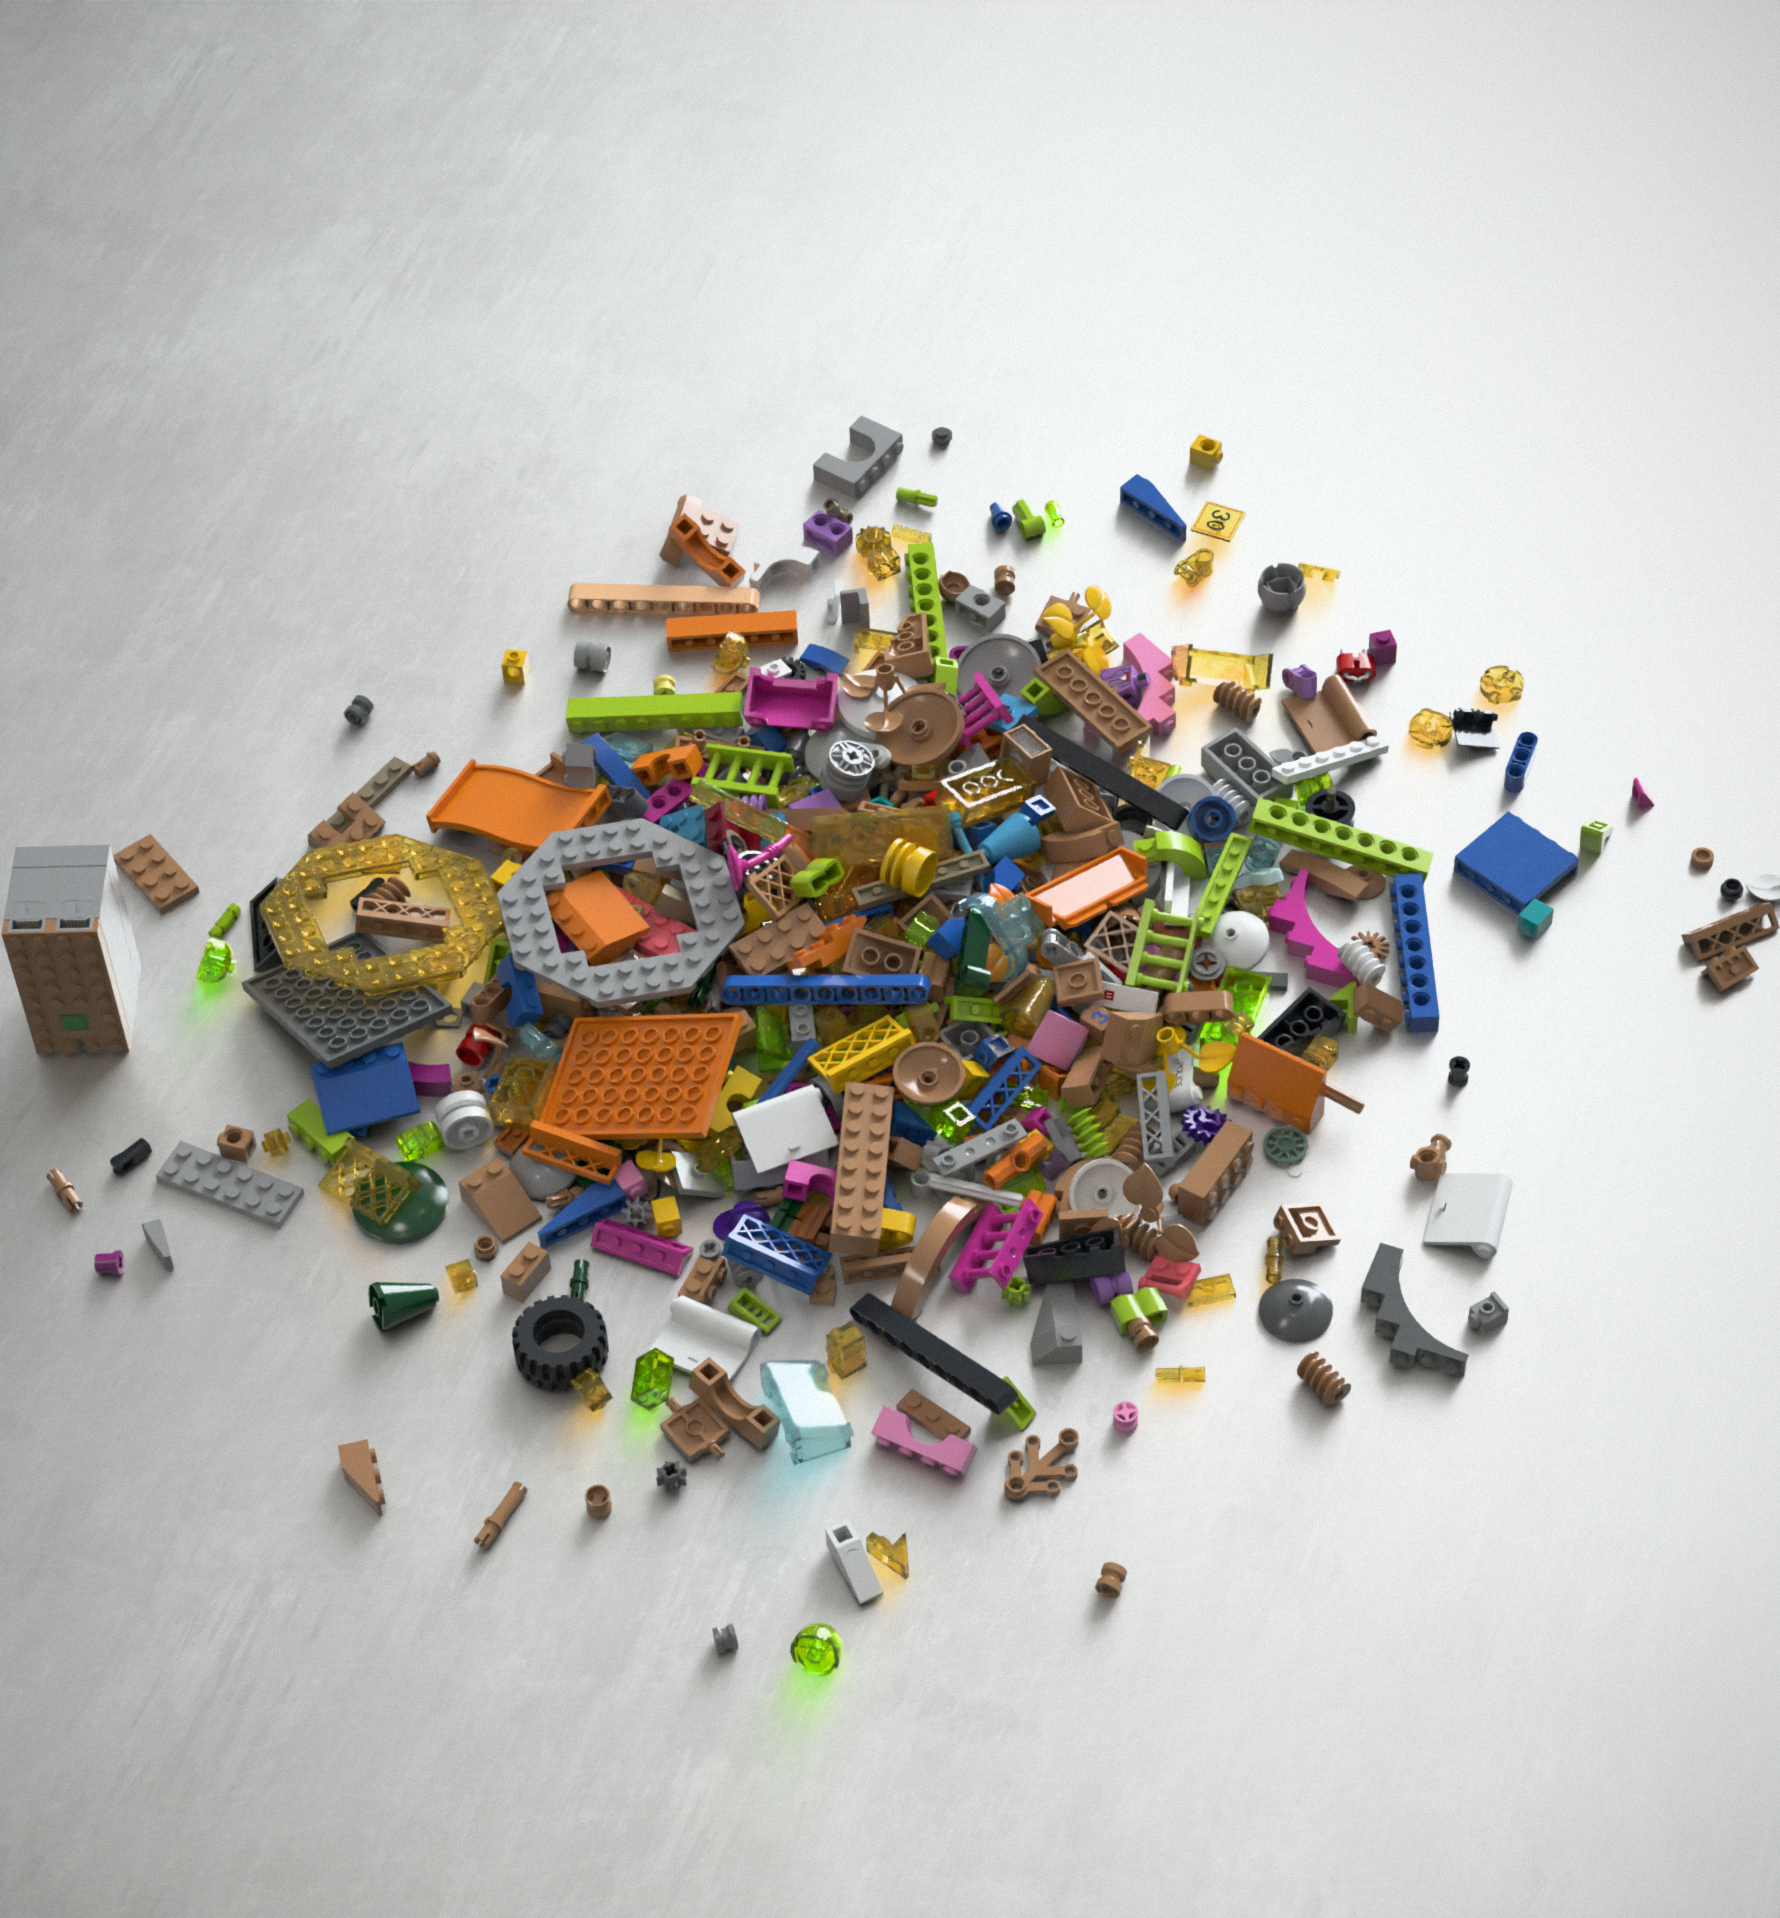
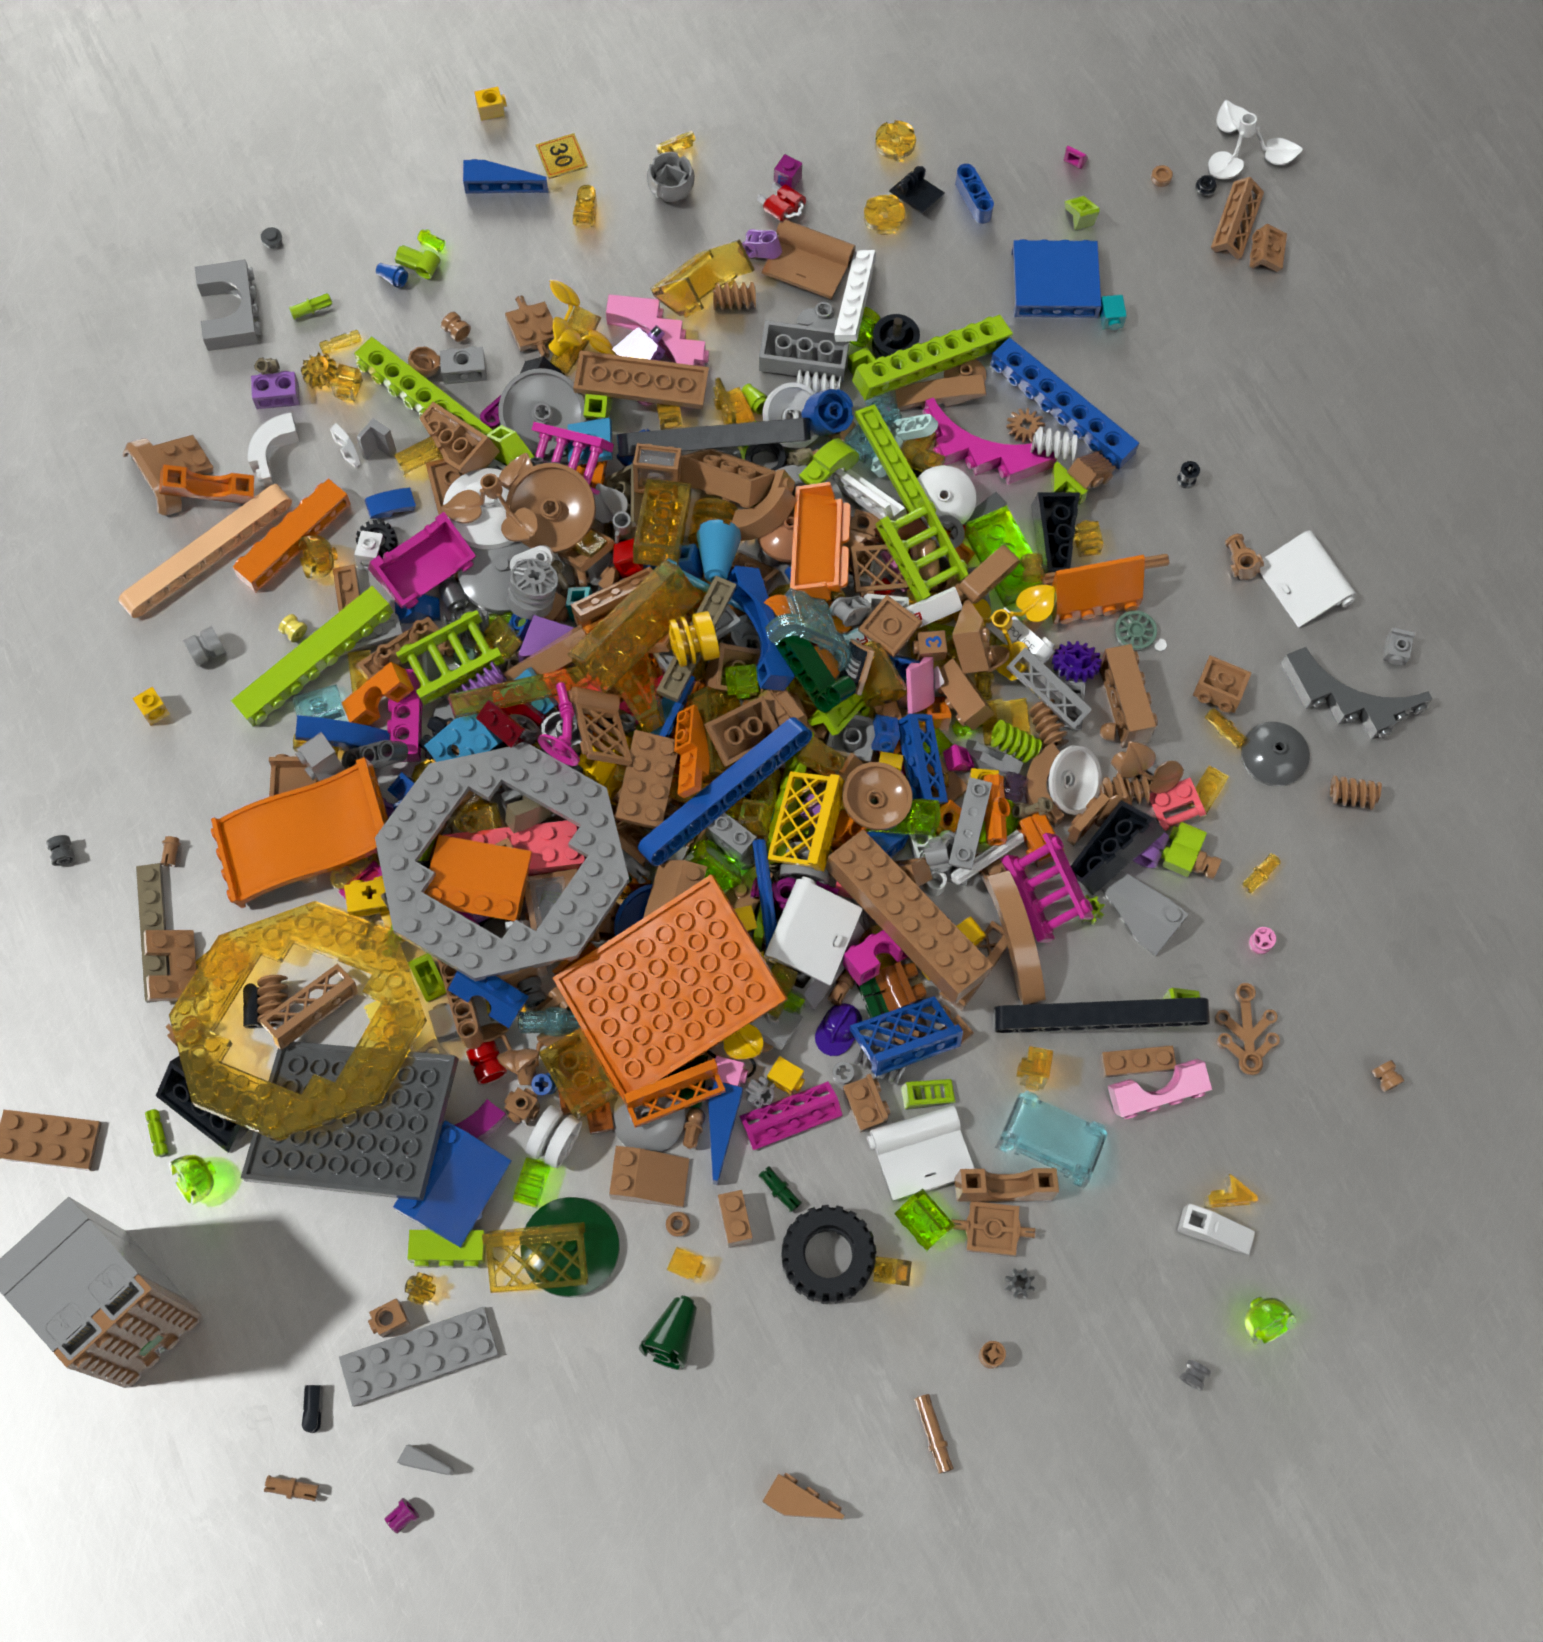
camera: 50 degrees left, 20 degrees up
lime brick [790,858,845,897] -> none
blue bracket [1018,795,1056,827] -> none
none -> clear yellow brick [656,403,682,430]
none -> dark tan bar [1012,797,1053,821]

